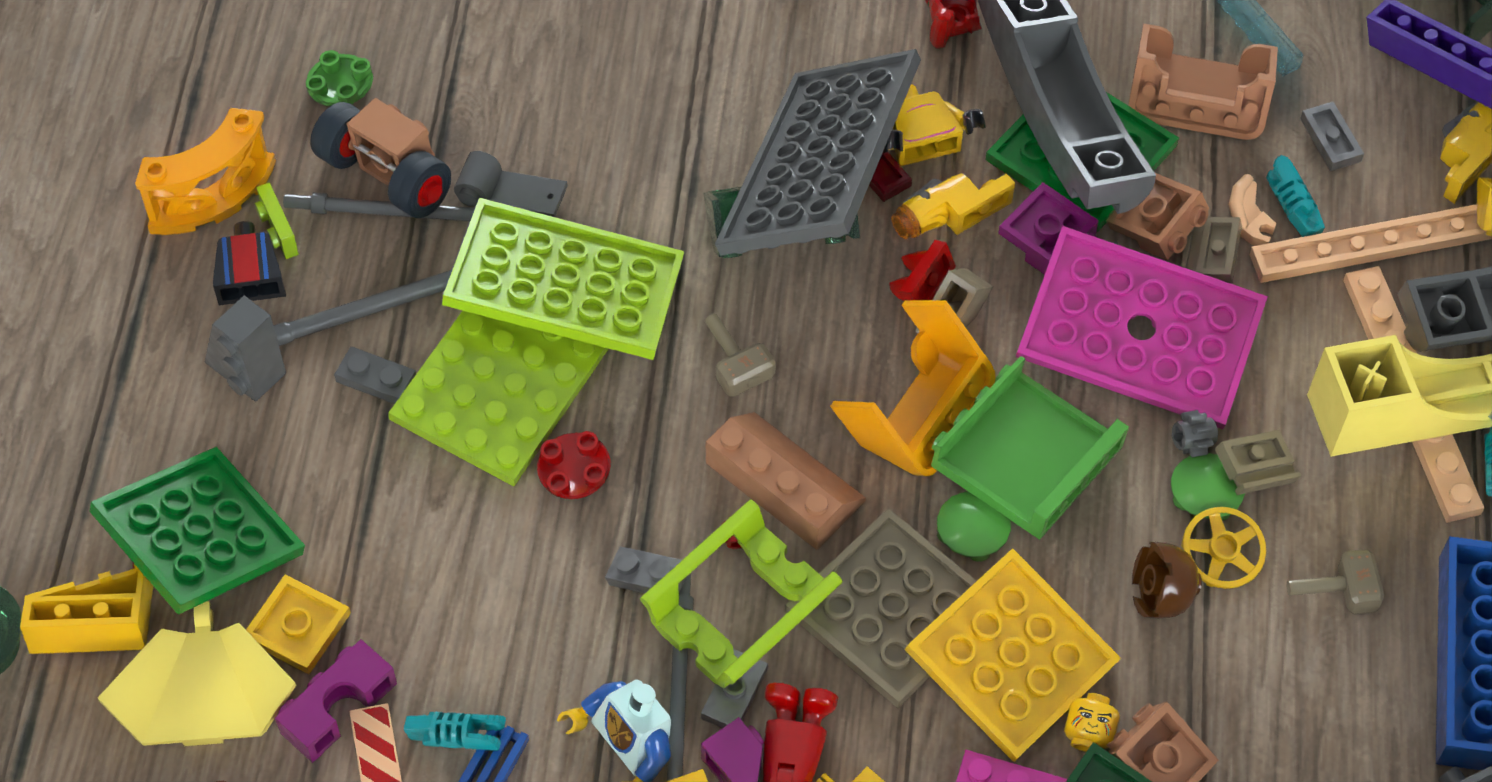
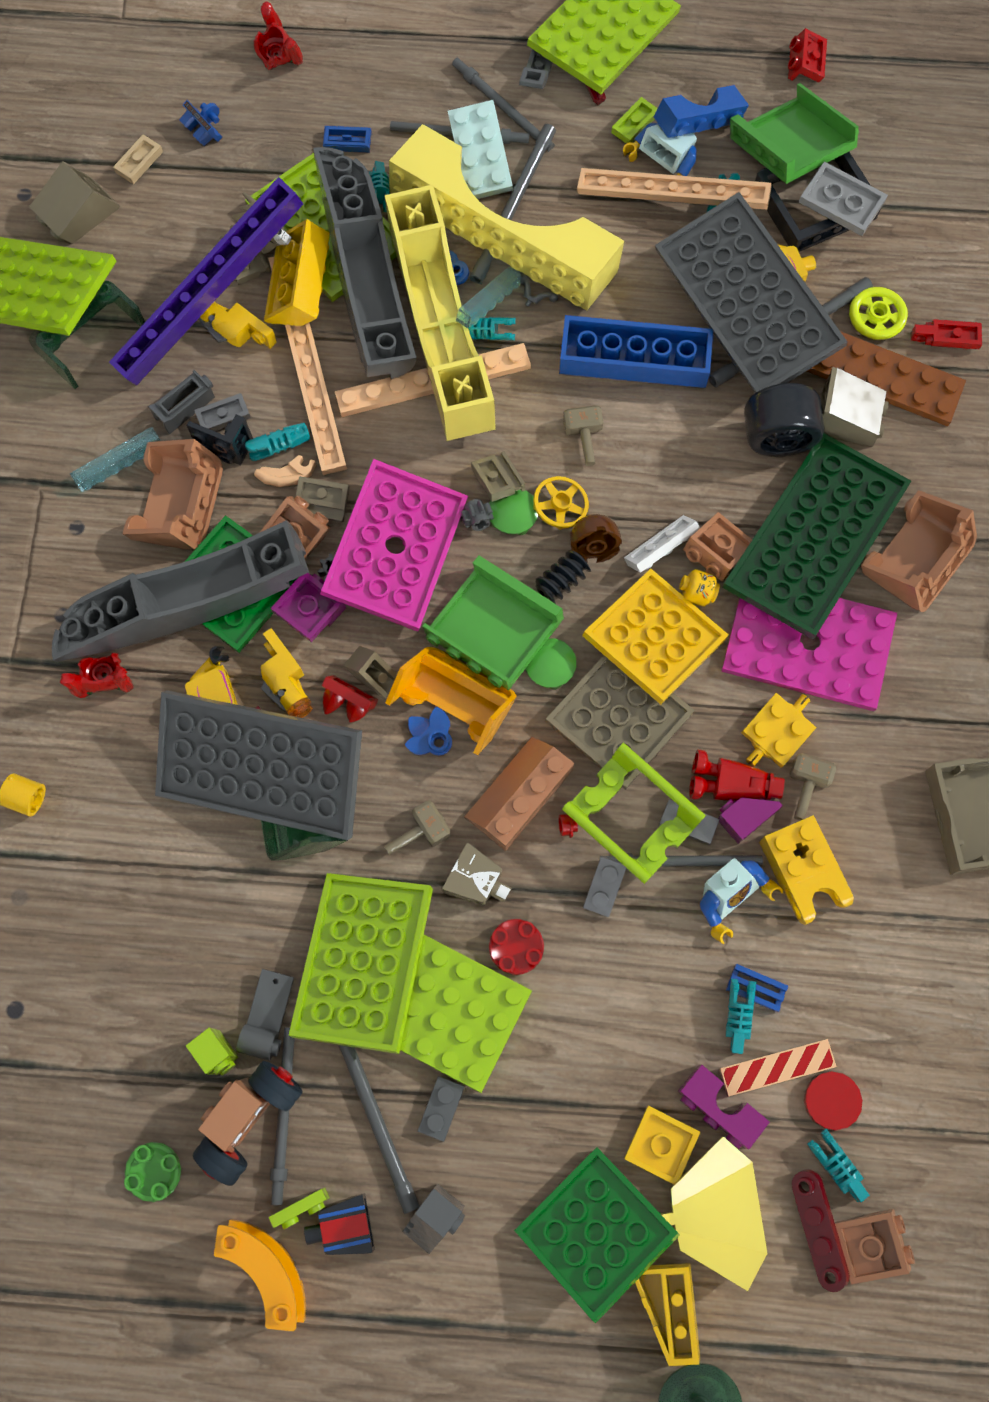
camera: 90 degrees left, 15 degrees up
none -> dark grey window [148,370,215,434]
none -> black bracket [186,414,253,466]
none -> lime piece [186,1027,239,1076]
none -> blue plate [405,707,452,756]
none -> dark tan torso [442,843,512,906]
none -> black piece [535,550,591,604]
none -> white plate [624,515,700,573]

